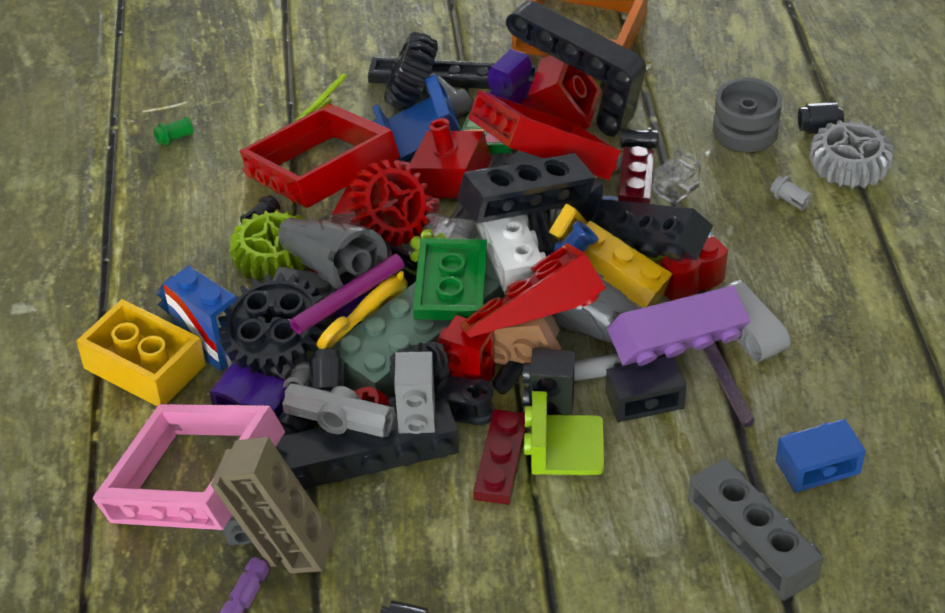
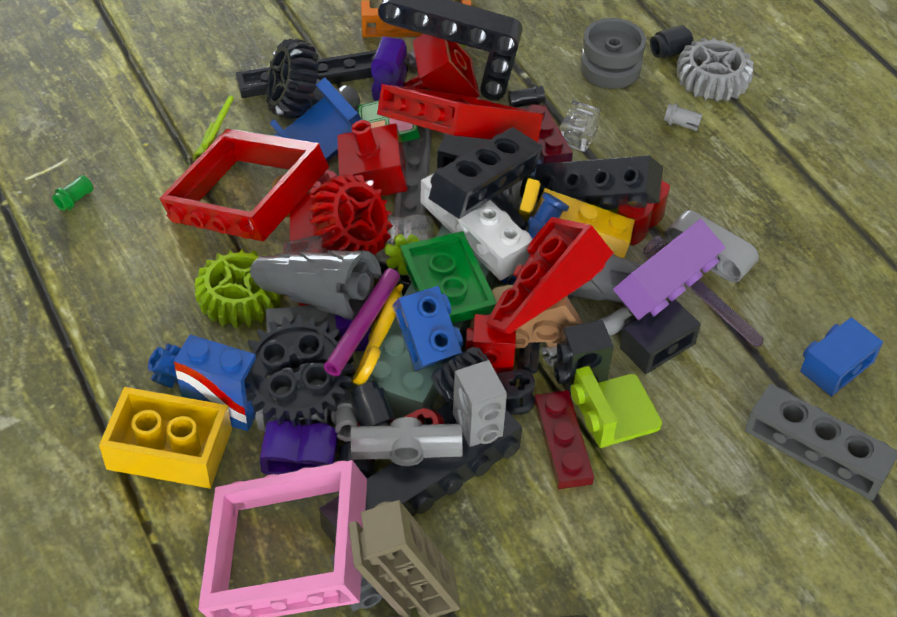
camera: 25 degrees left, 5 degrees up
black pin [240,195,281,223] -> none
none -> blue brick [392,286,463,371]

